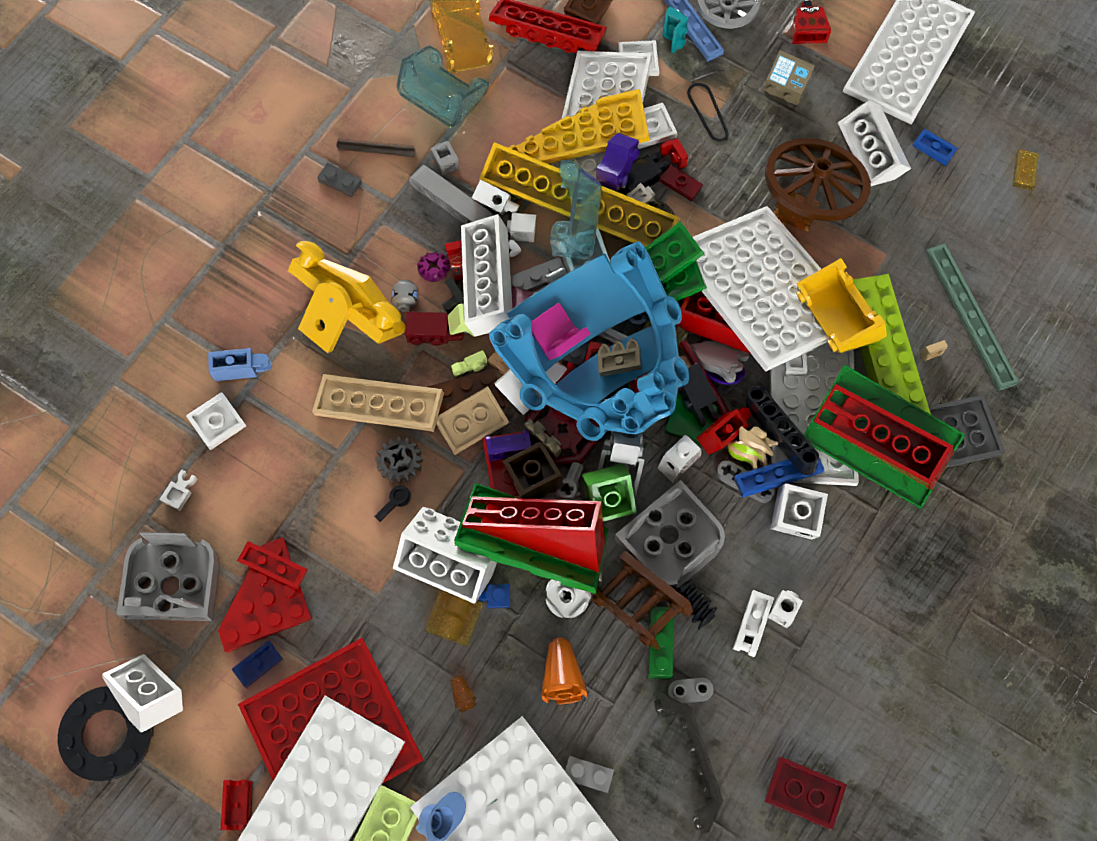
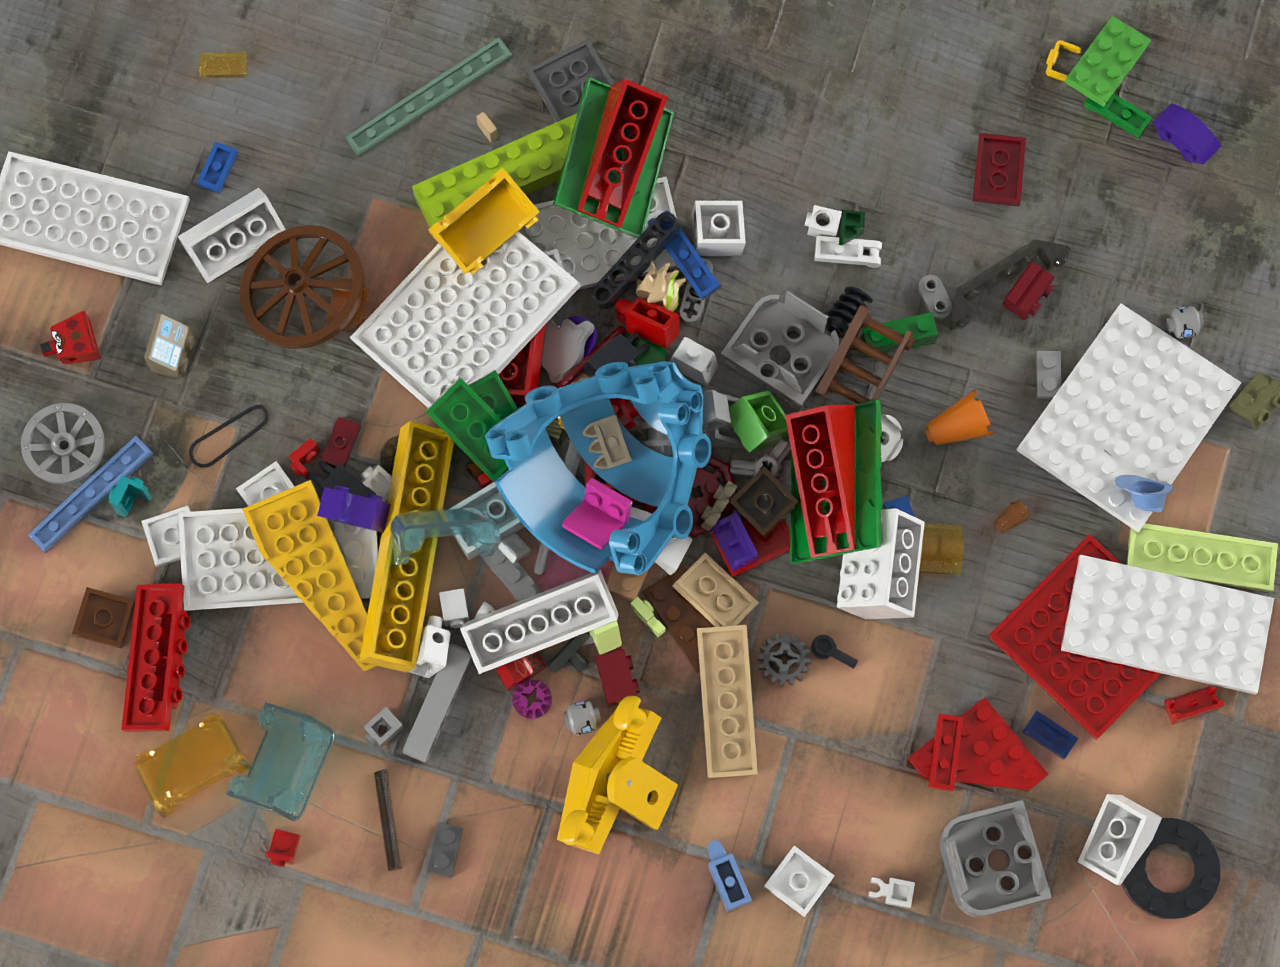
camera: 105 degrees left, 5 degrees up
none -> red bracket [265,828,301,867]
none -> dark green tile [839,210,865,245]
none -> dark red brick [1002,262,1055,320]

